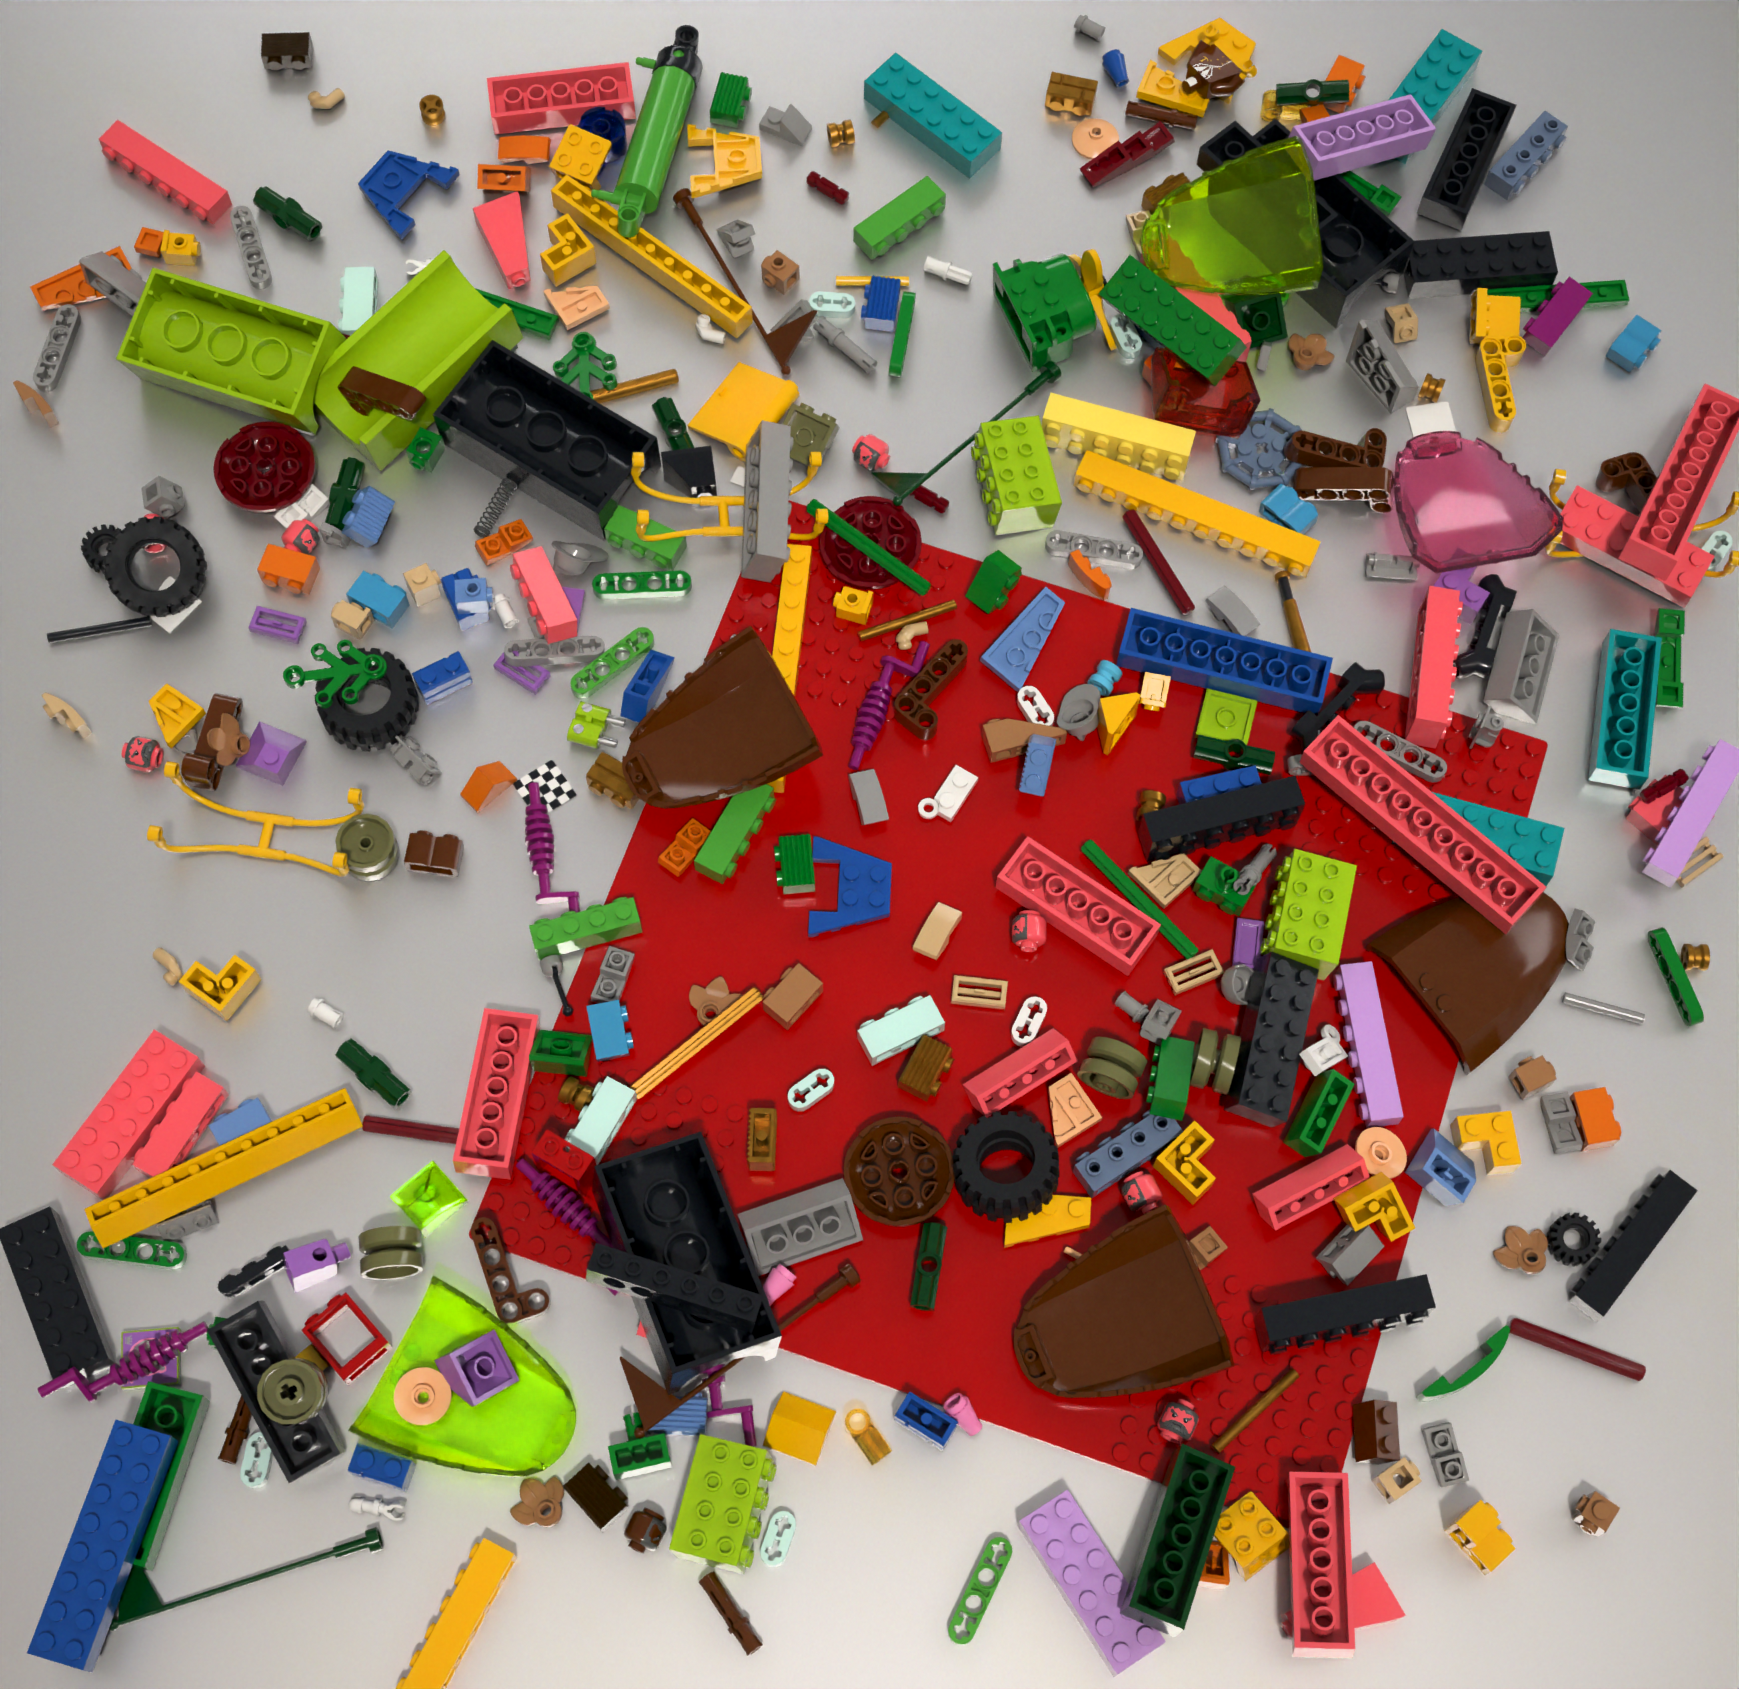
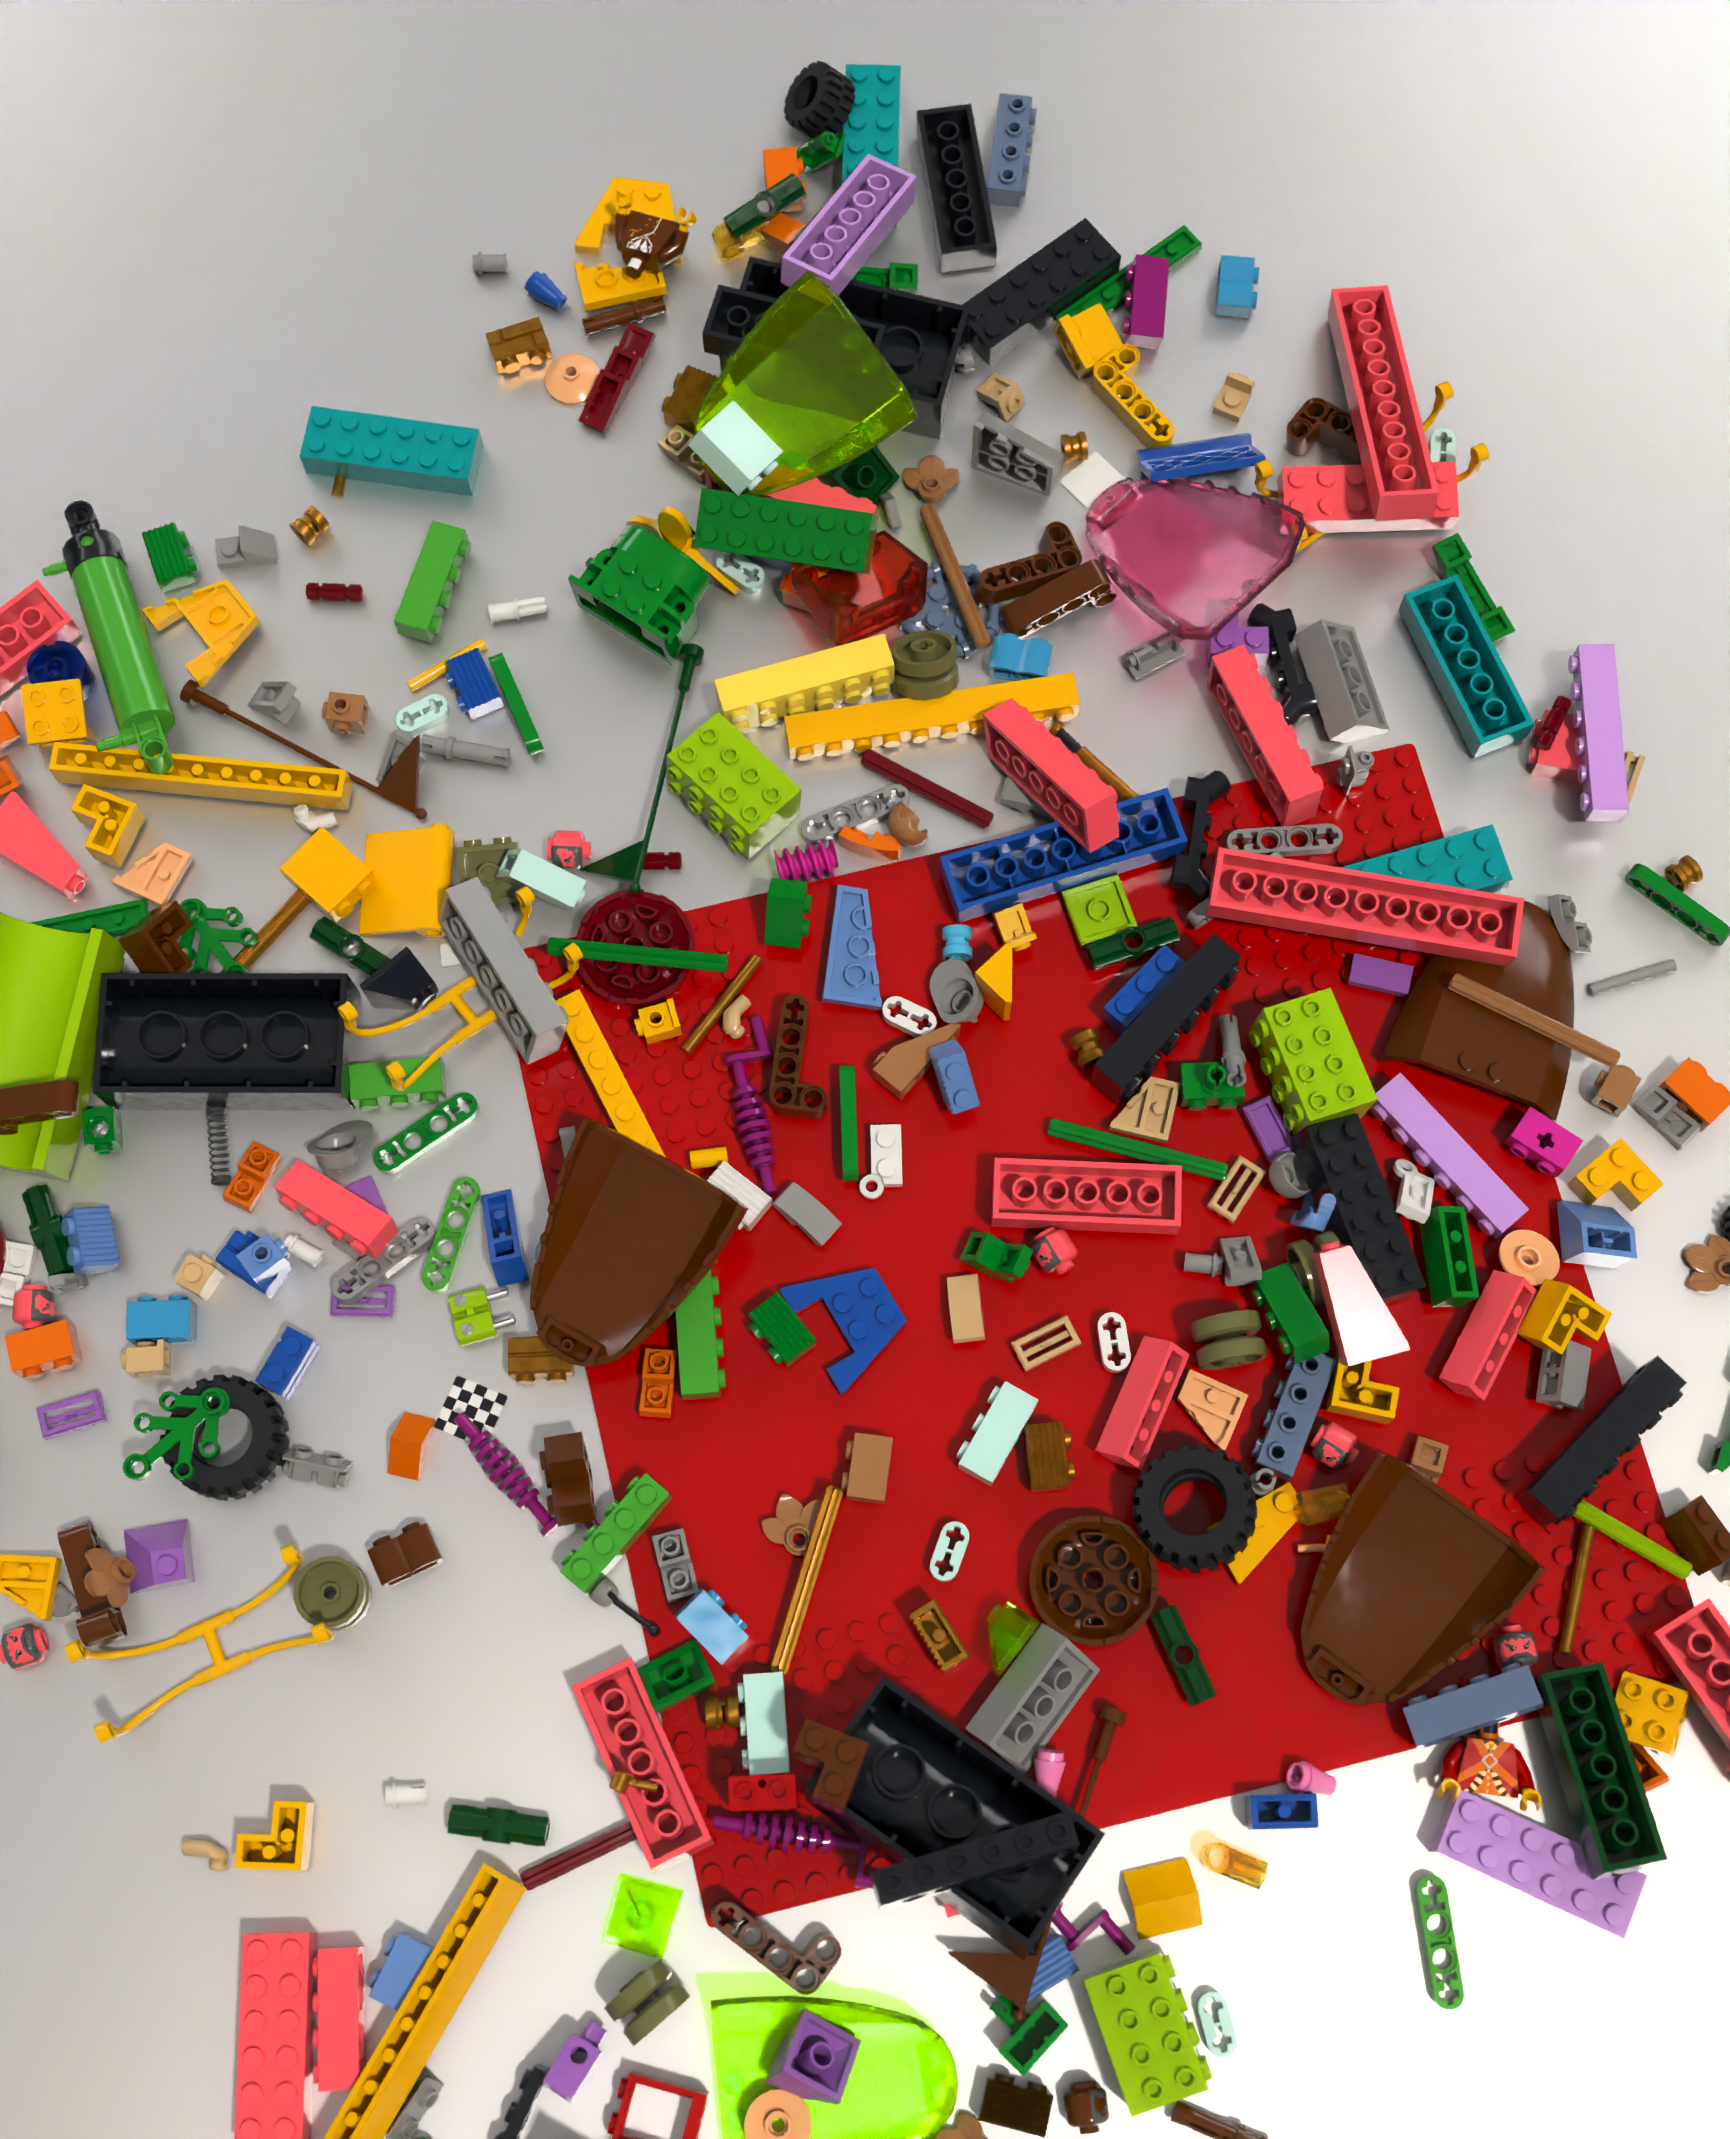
camera: 30 degrees left, 5 degrees up
none -> reddish brown brick [118,900,193,973]
none -> yellow brick [279,827,378,923]
none -> light aqua brick [496,849,586,908]
none -> reddish brown brick [539,1432,596,1527]
none -> pearl gold hand [609,1772,658,1794]
none -> light aqua brick [688,400,783,496]
none -> yellow piece [690,1146,729,1169]
none -> white brick [707,1161,773,1232]
none -> dark pink piece [774,839,838,882]
none -> black tyre [784,61,855,139]
none -> reddish brown brick [793,1718,869,1816]
none -> green hinge [796,131,846,175]
none -> green beam [839,1065,858,1182]
none -> medium nougat hair [887,802,929,847]
none -> olive wheel [892,630,959,700]
none -> medium nougat axle [920,504,990,649]
none -> green brick [959,1232,1033,1283]
none -> coral brick [983,698,1120,853]
none -> clear neon green slope [986,1601,1040,1680]
none -> blue fence [1137,433,1266,482]
none -> tan bracket [1212,372,1255,423]
none -> light grey pin [1250,1468,1276,1496]
none -> medium blue helmet [1290,1193,1336,1232]
none -> clear yellow hips [1294,1483,1350,1526]
none -> slope [1312,1241,1410,1366]
none -> medium lavender tile [1347,953,1414,998]
none -> sand blue brick [1402,1663,1544,1750]
none -> torso [1436,1723,1542,1812]
none -> medium nougat axle [1448,973,1621,1067]
none -> dark pink brick [1504,1106,1583,1177]
none -> lime axle [1573,1500,1693,1579]

